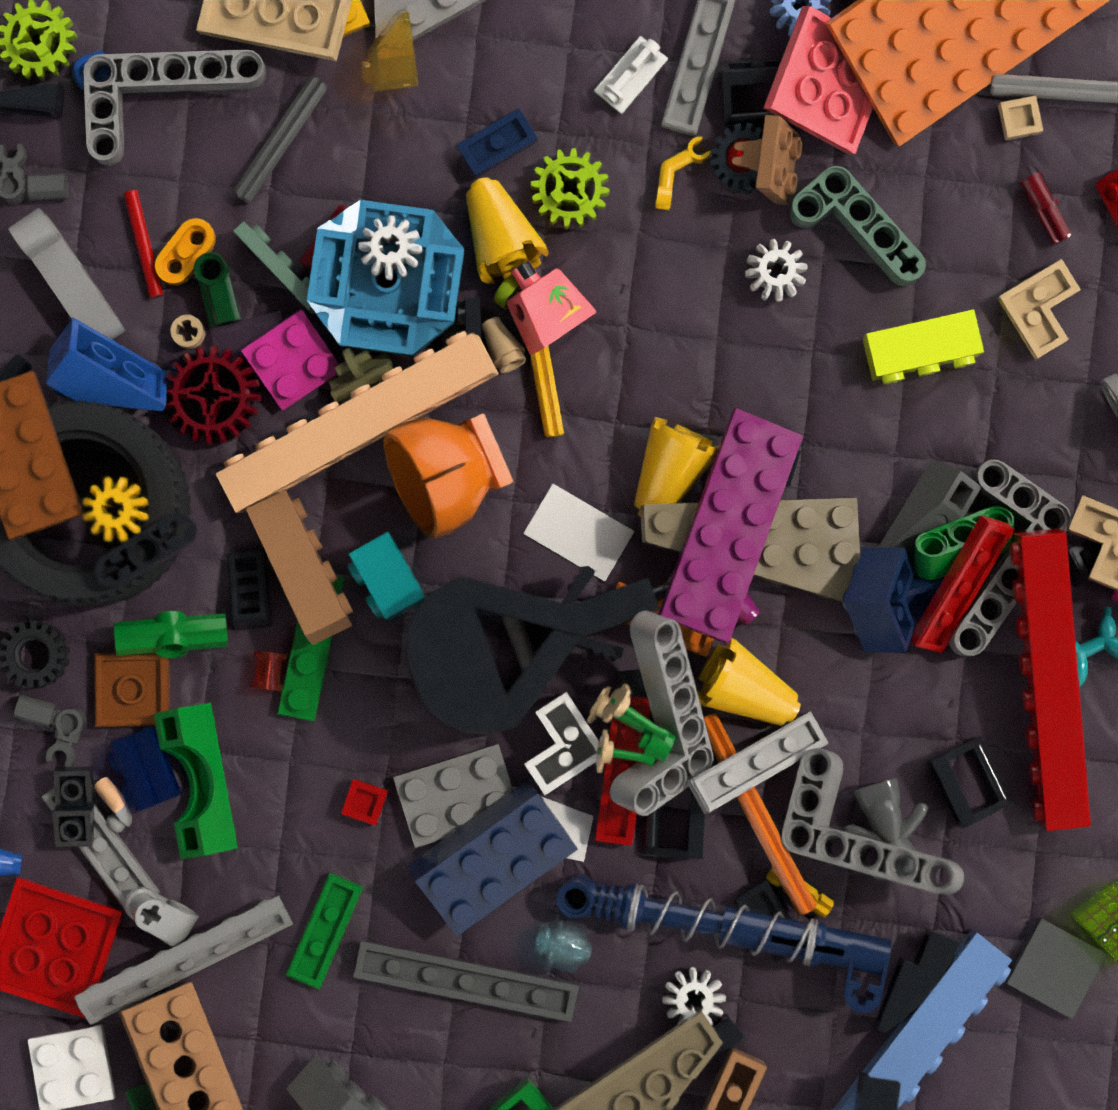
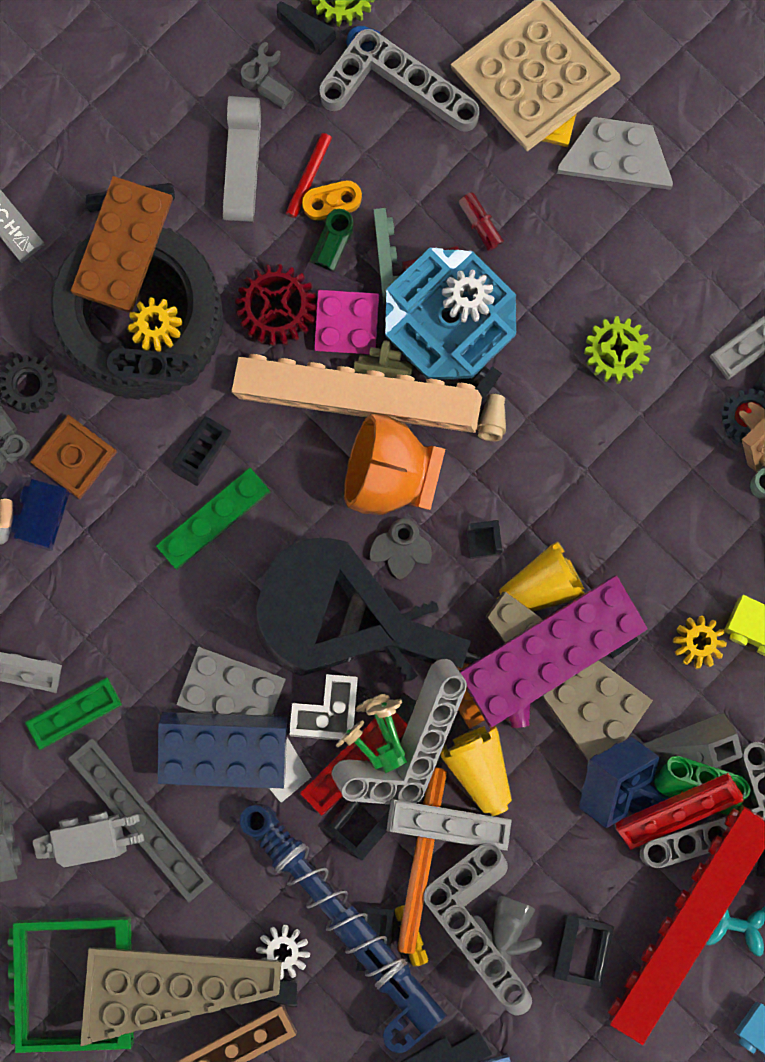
camera: 35 degrees right, 5 degrees down
blue slope [45,317,167,411] -> none
green piece [114,611,228,658] -> none
green arch [154,703,238,860] -> none
tan bush [170,314,206,349] -> none
dark grey axle [234,76,327,203] -> none
medium nougat brick [246,489,353,645] -> none
clear red bush [250,651,287,691] -> none
red plate [341,779,389,826] -> none
teal brick [347,532,427,621] -> none
clear yellow slope [362,9,419,92] -> none
dark blue plate [457,108,538,178] -> none
yellow cone [466,178,549,284] -> none
lime tile [494,274,522,310] -> none
coral torso [507,260,597,355] -> none
white sticker [523,484,635,581] -> none
yellow axle [530,346,564,438] -> none
clear light blue head [534,920,592,973] -> none
white hinge [594,36,668,114] -> none
yellow arm [655,137,711,210] -> none
white gear [745,239,808,302] -> none
none -> light grey hinge [33,811,144,867]
none -> dark grey plate [370,518,432,580]
none -> dark red axle [459,192,504,251]
none -> black panel [466,520,503,559]
none -> yellow gear [673,616,727,669]

